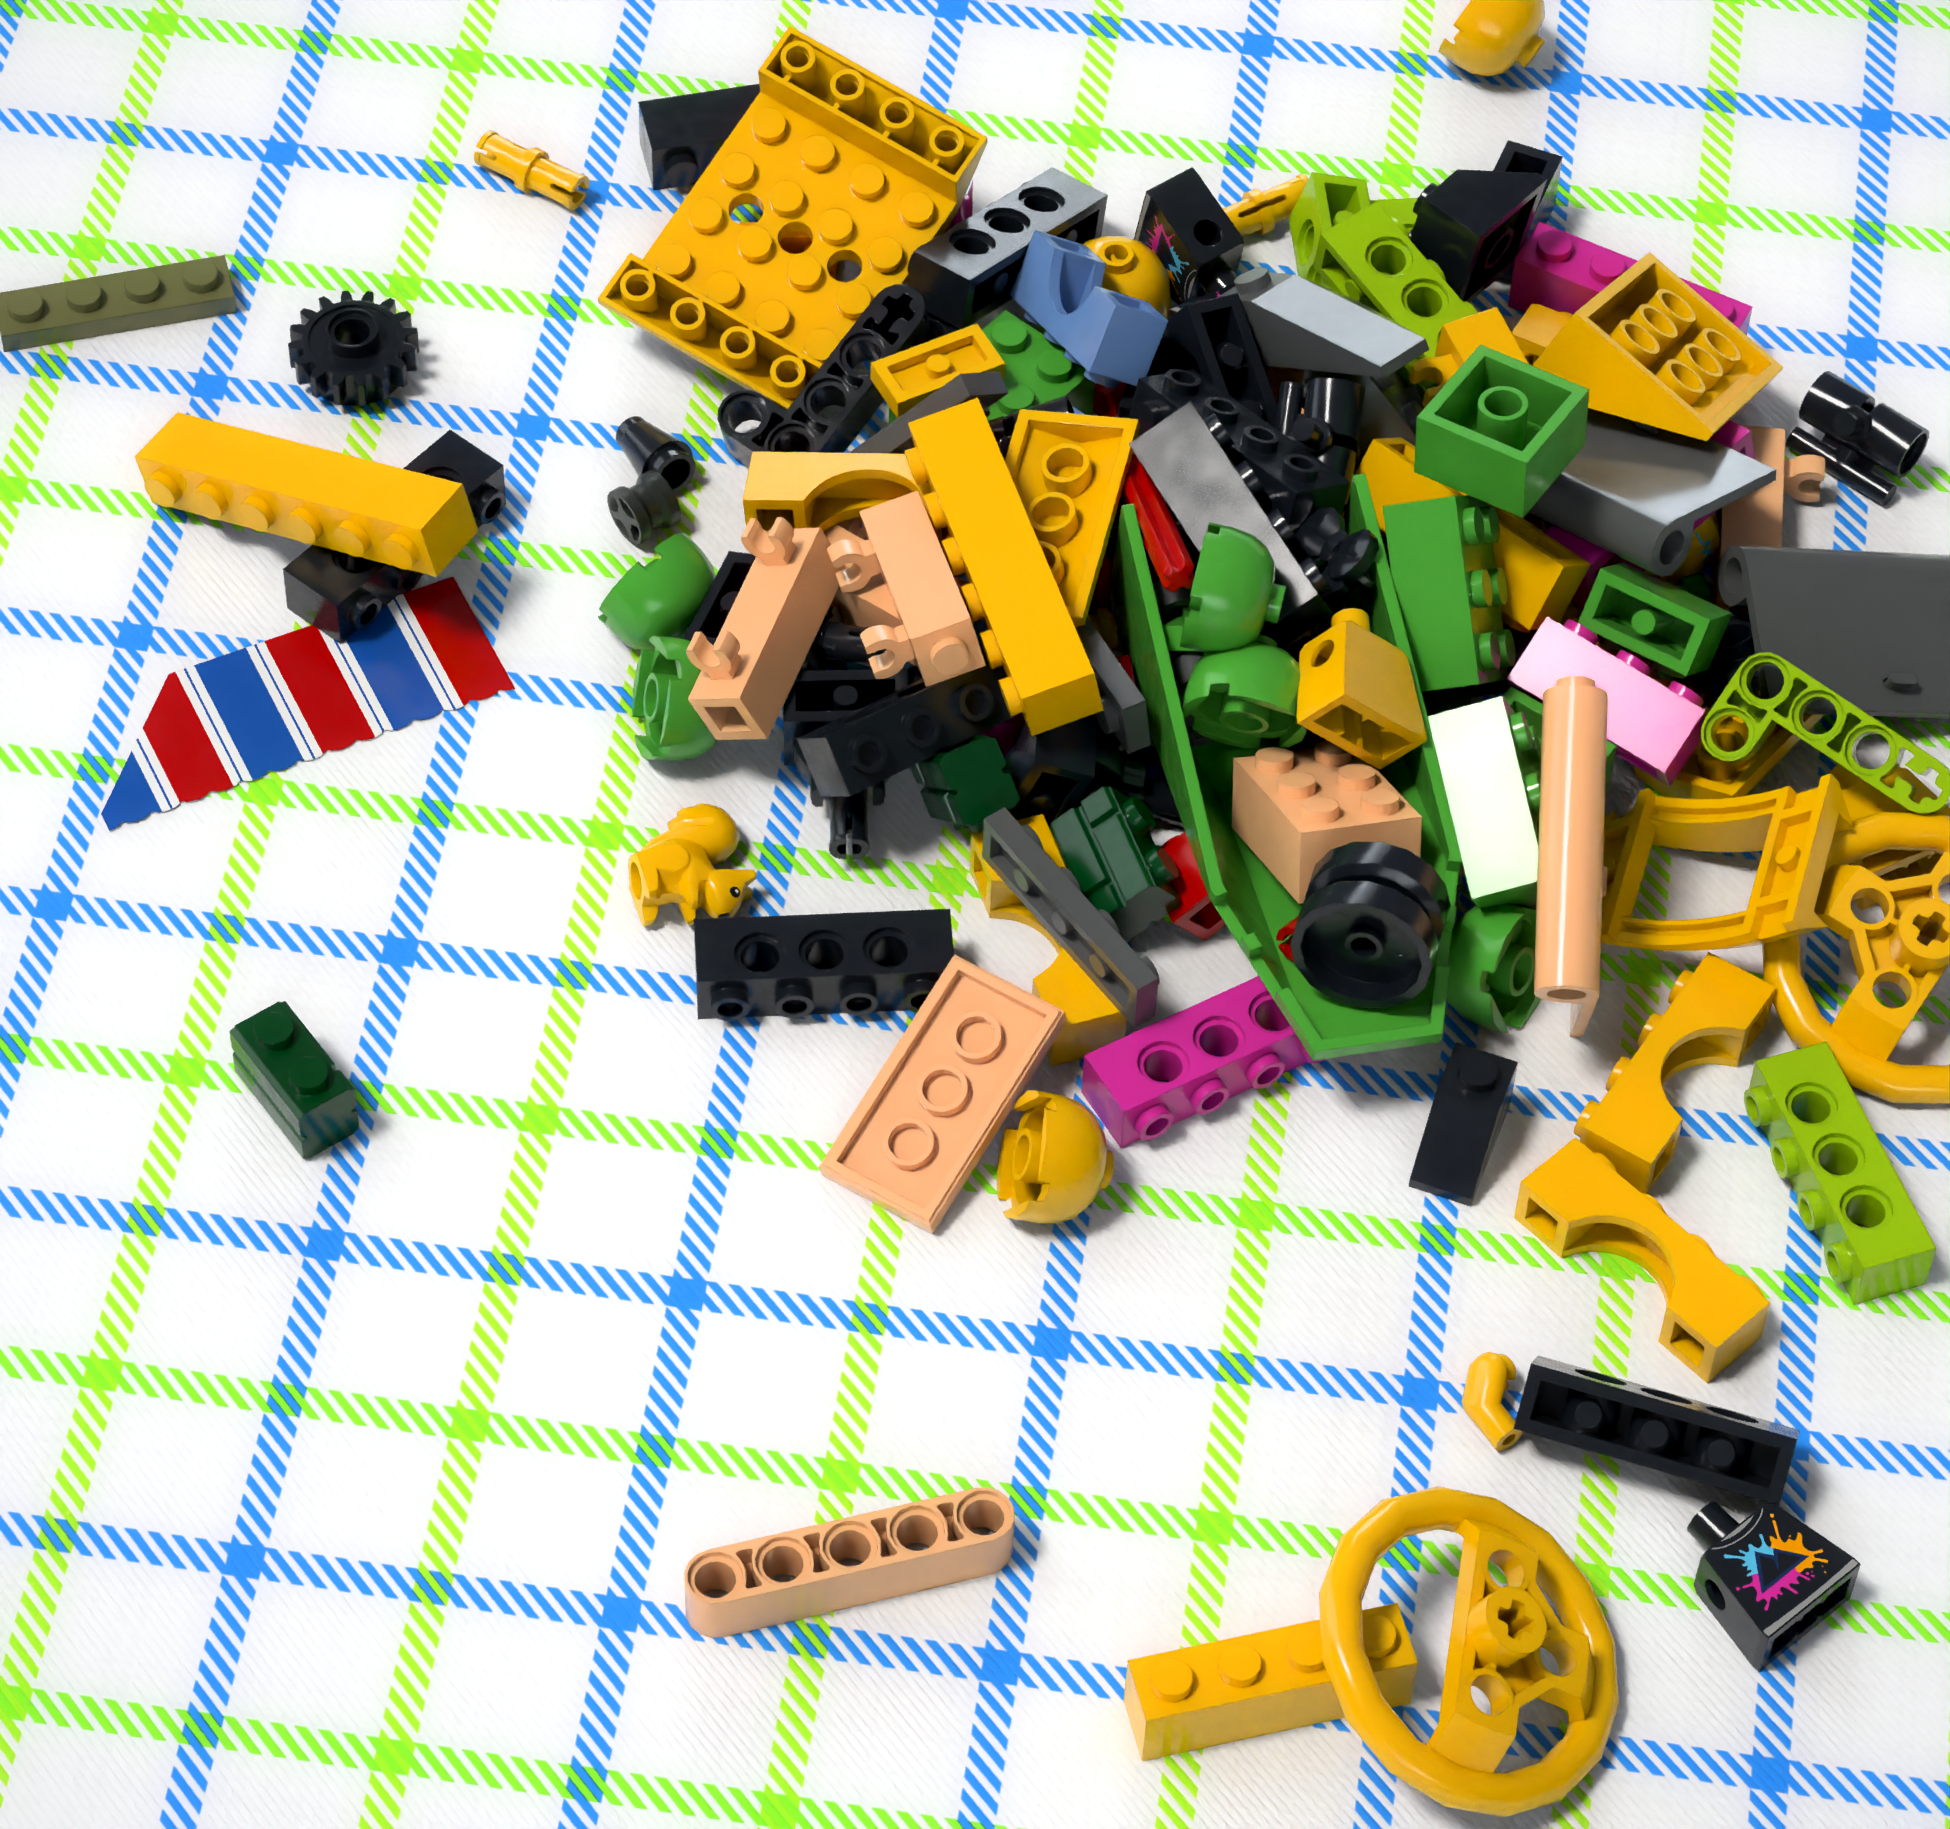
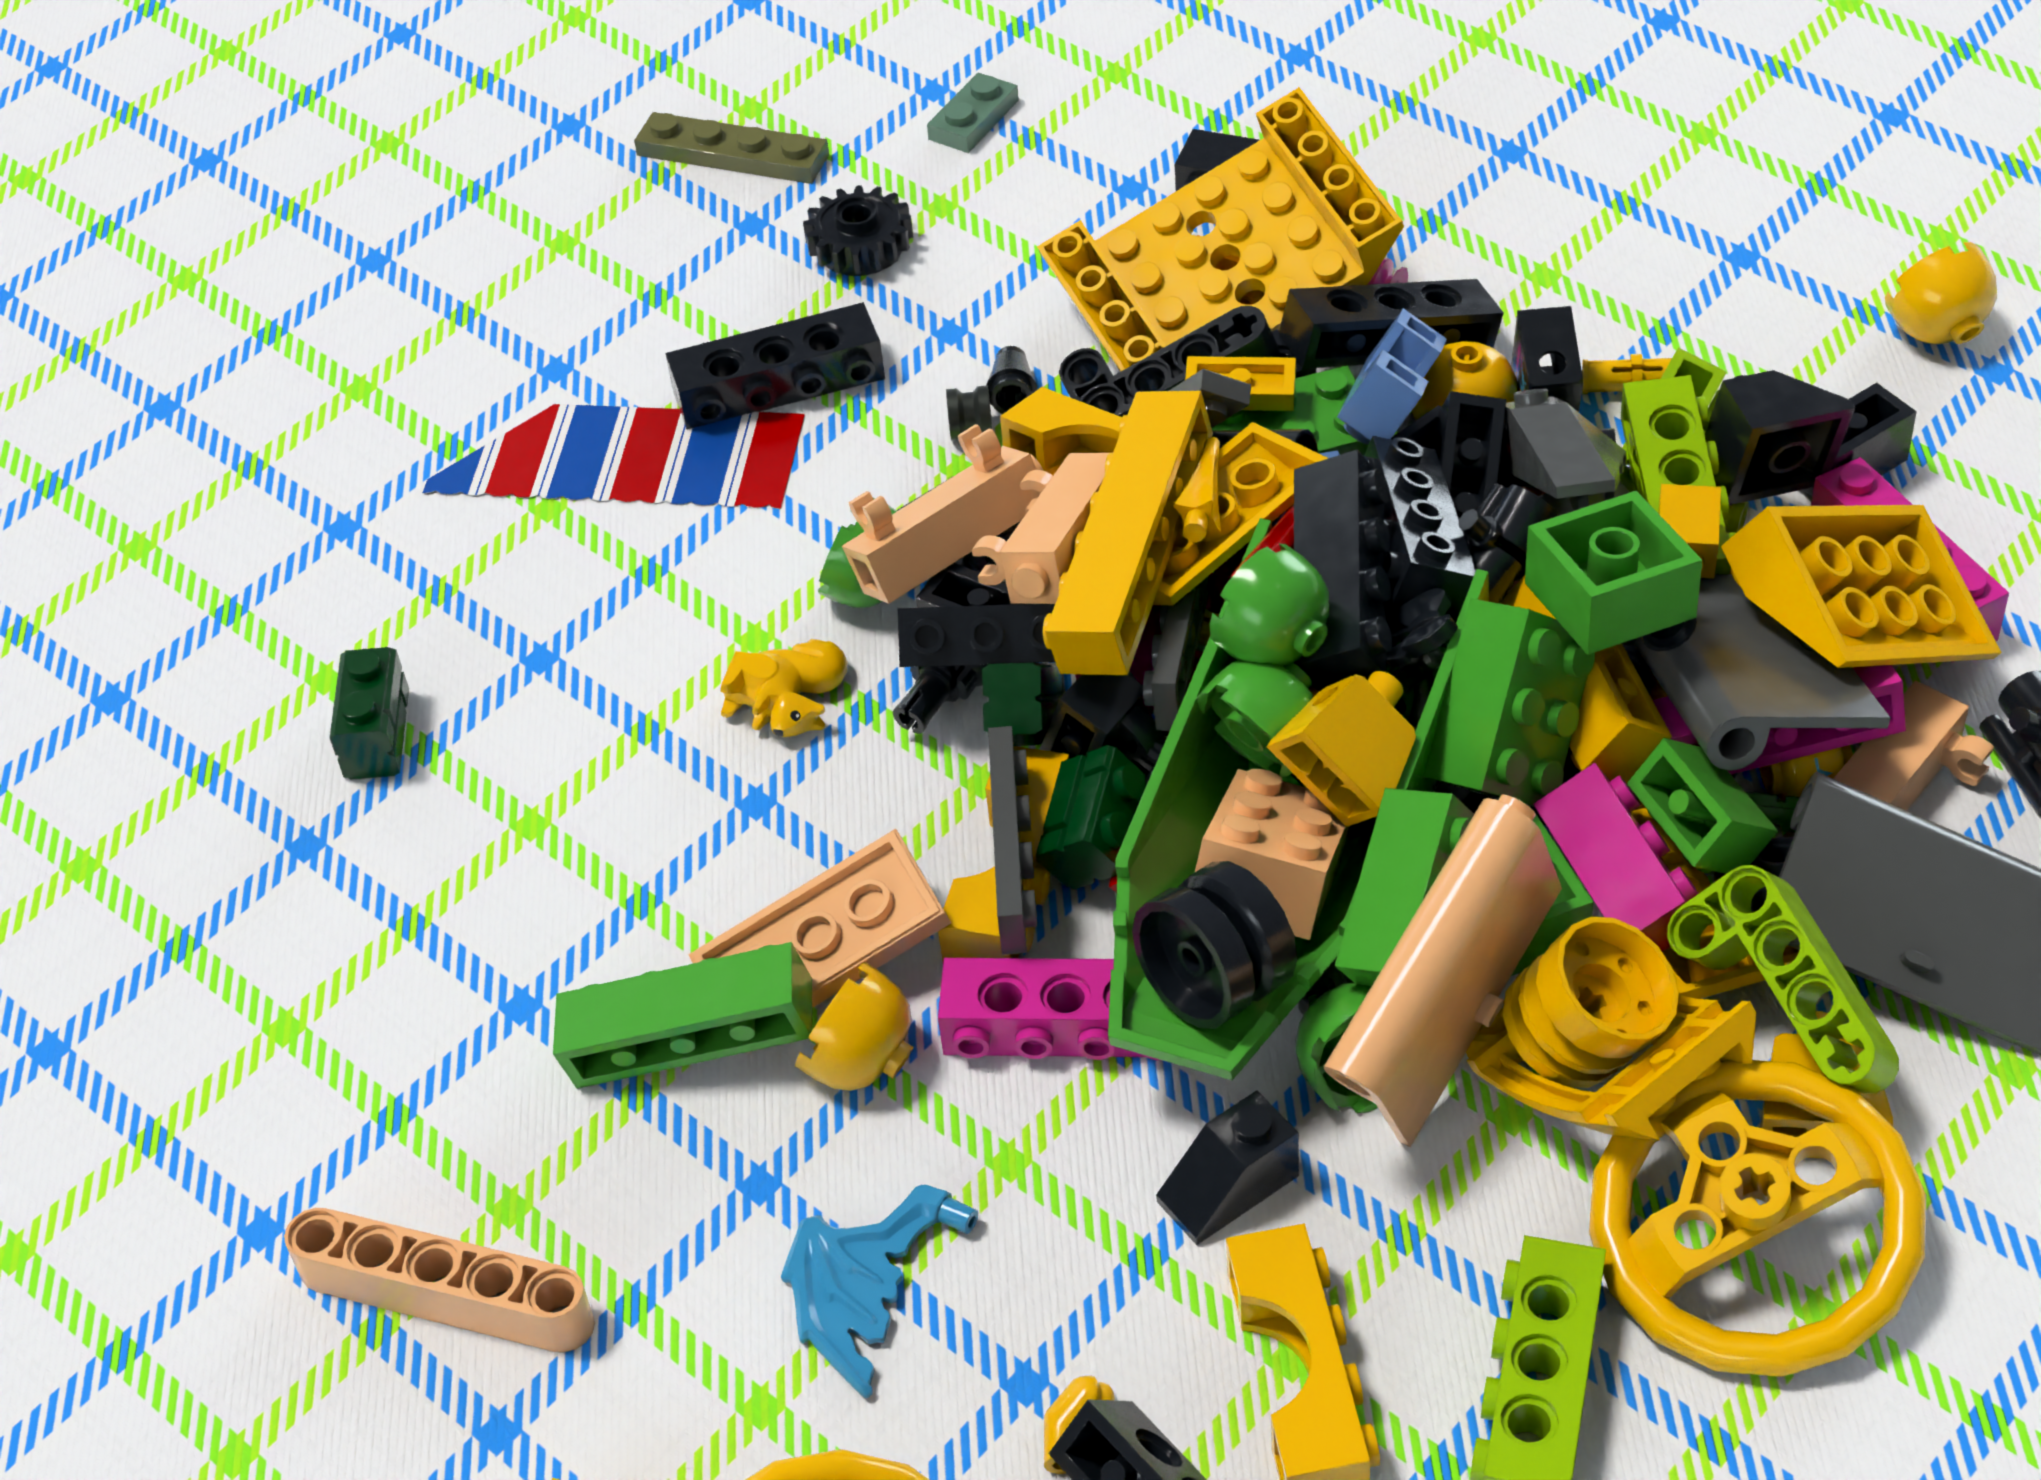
camera: 40 degrees right, 5 degrees down
yellow brick [135,412,478,577] -> none
yellow pin [474,130,590,210] -> none
bright green cylinder [598,533,716,652] -> none
black brick [694,909,954,1021] -> none
yellow arch [1574,952,1776,1194] -> none
none -> bright green brick [553,942,812,1089]
none -> dark azure animal [781,1185,979,1399]
none -> sand green plate [927,72,1019,153]
none -> yellow piece [1173,437,1221,542]
none -> yellow wheel [1502,917,1679,1088]

